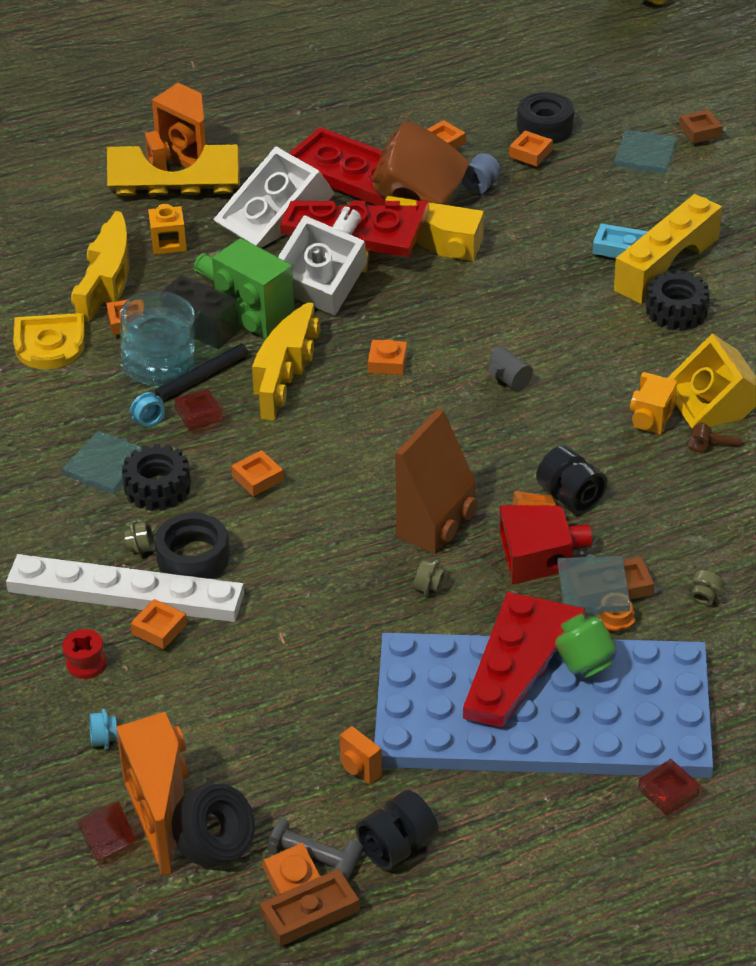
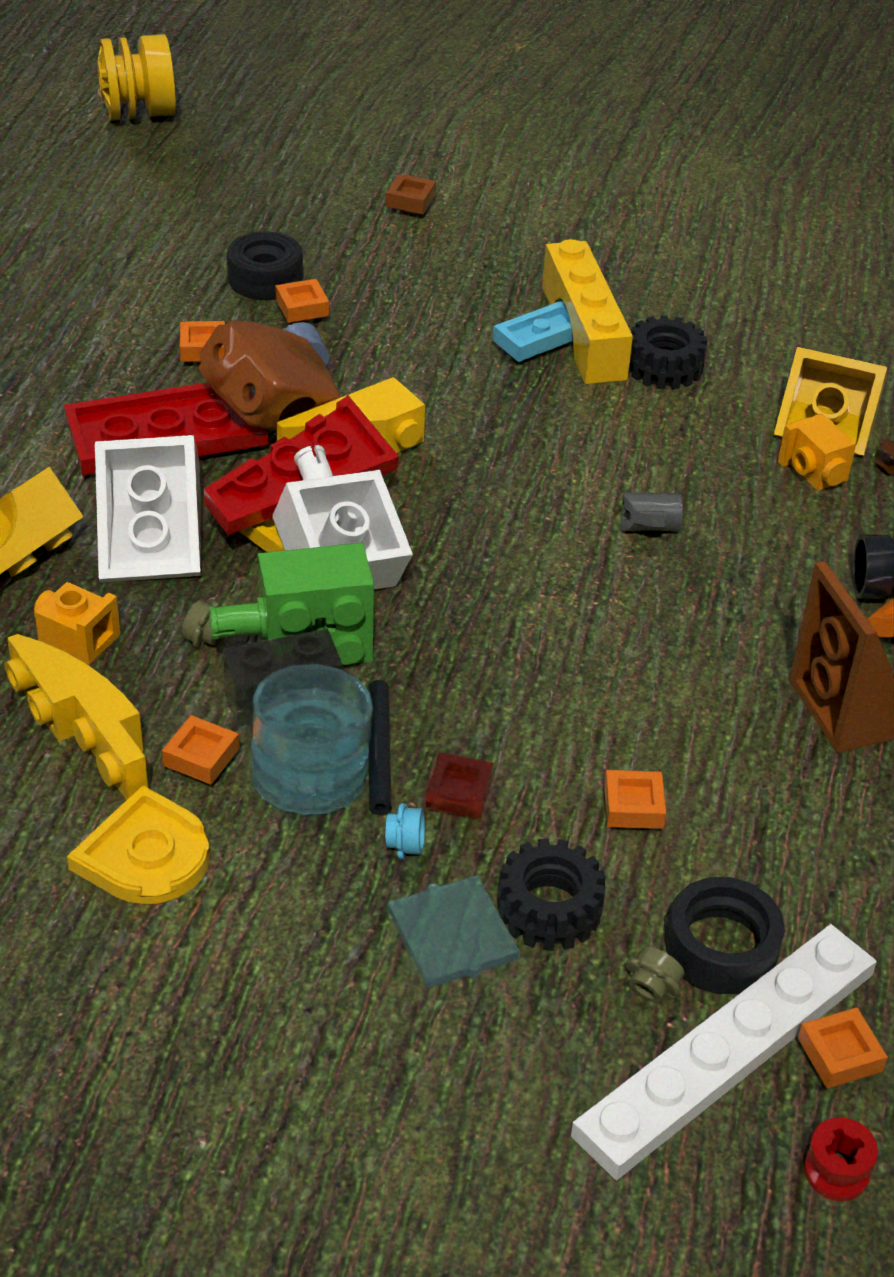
camera: 55 degrees left, 0 degrees up
yellow slope [252,303,320,420] -> none
orange plate [368,339,407,375] -> none
clear light blue piece [613,129,677,174] -> none

